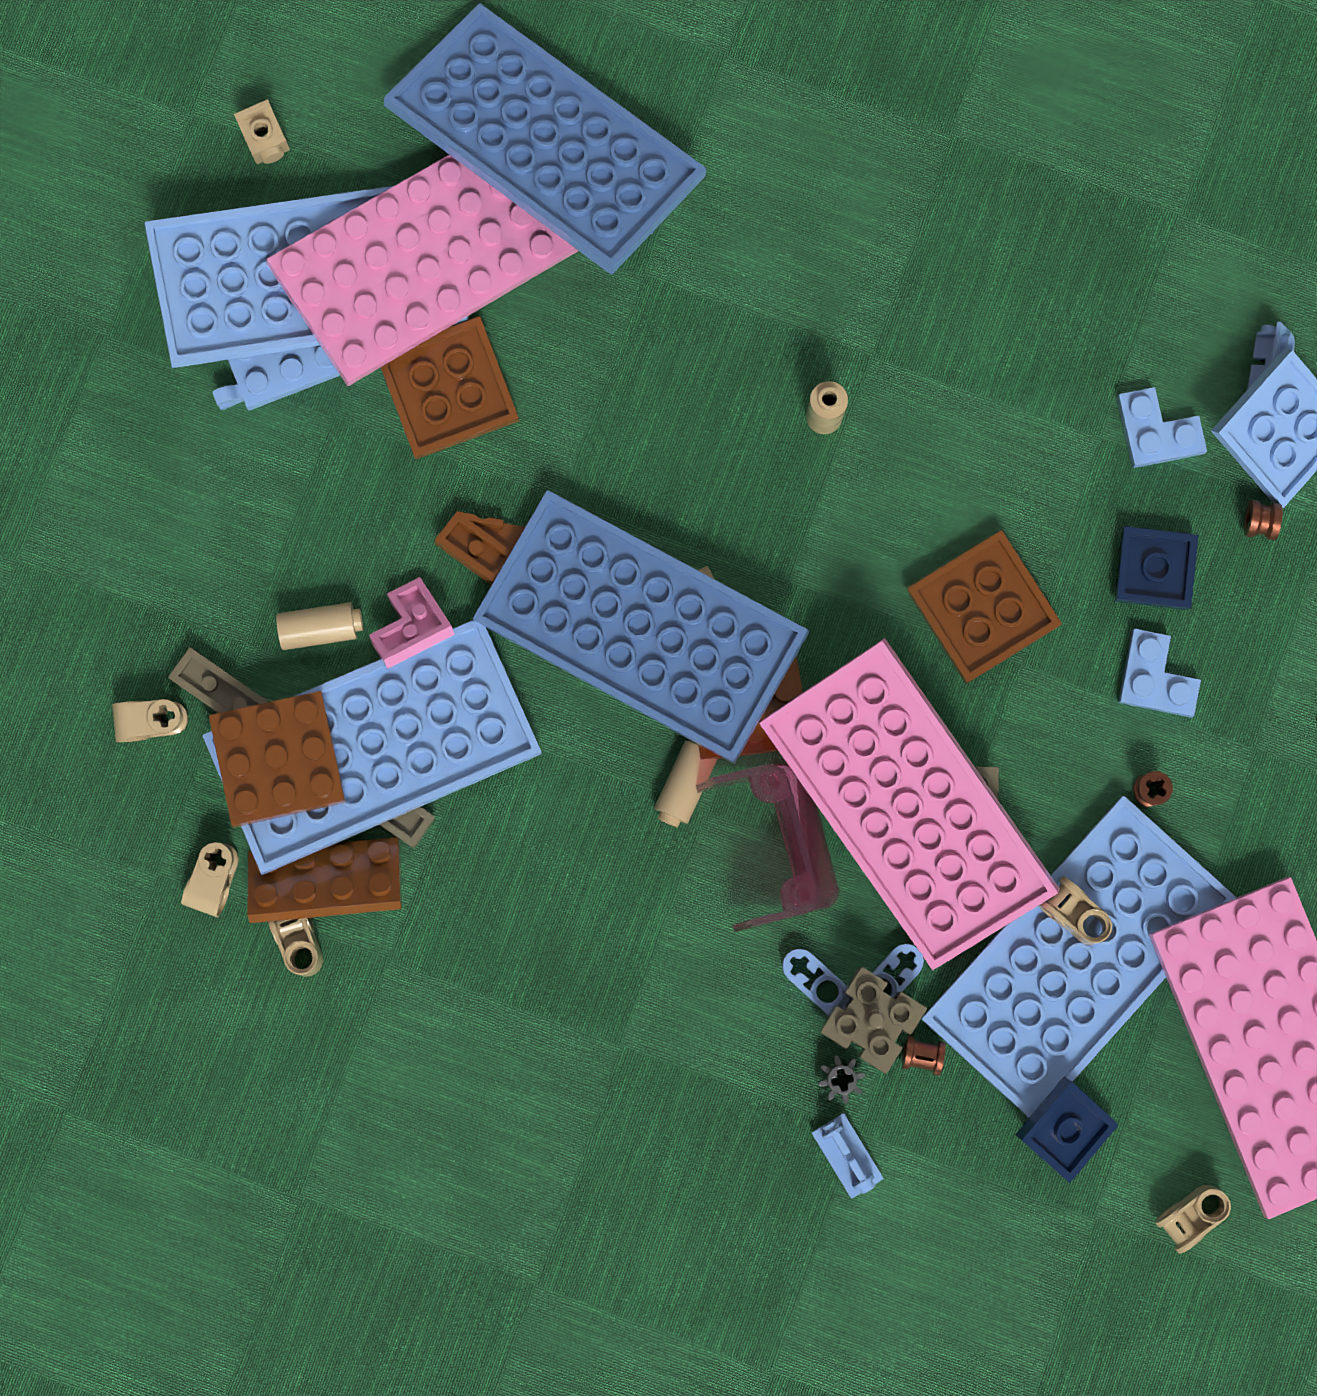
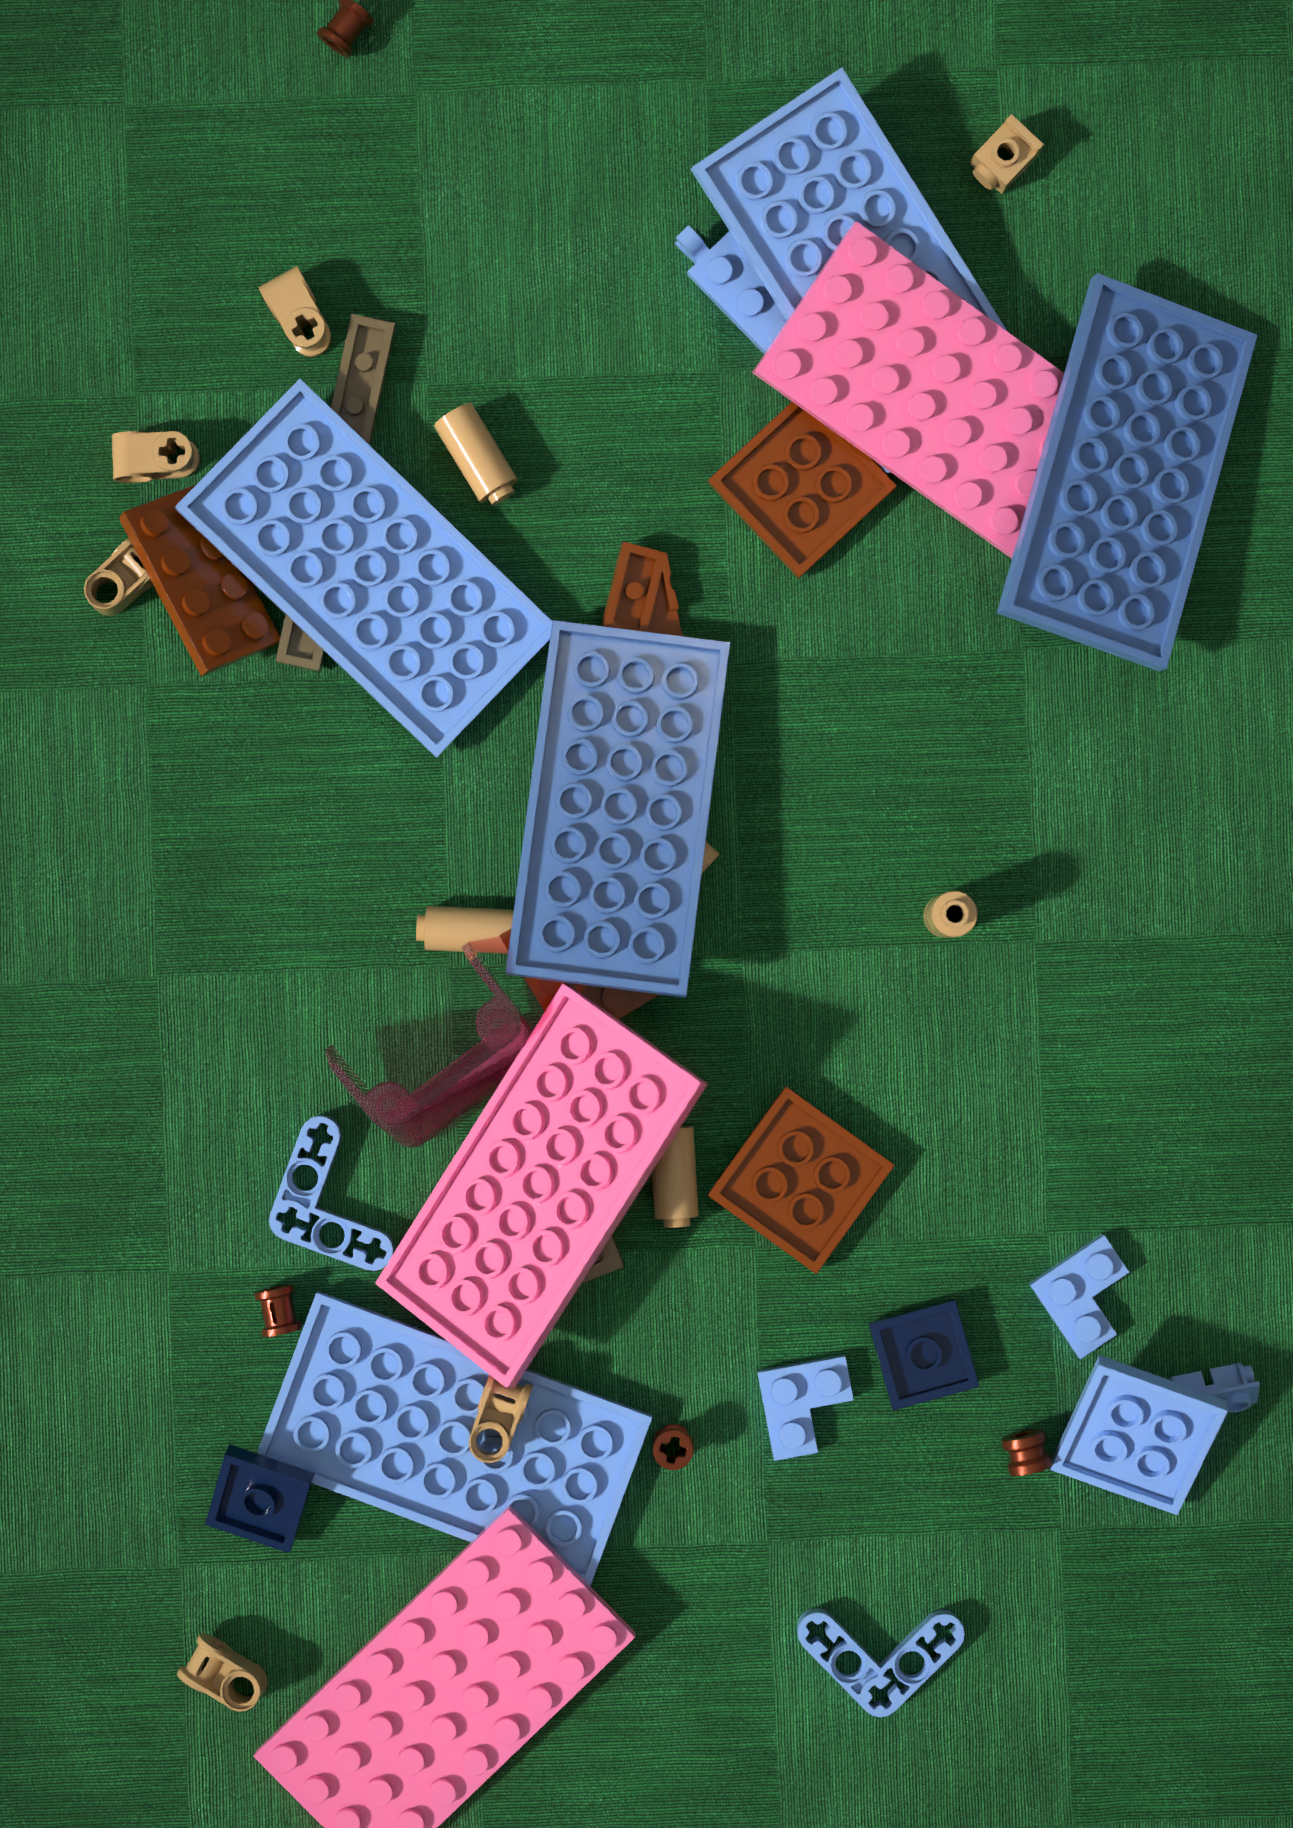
camera: 70 degrees right, 5 degrees up
dark orange plate [209,691,346,828] -> none
bright pink plate [369,577,455,669] -> none
light blue hinge [812,1113,884,1199] -> none
flat silver gear [817,1056,865,1104] -> none
dark tan brick [818,967,927,1074] -> none
none -> tan brick [652,1126,699,1228]

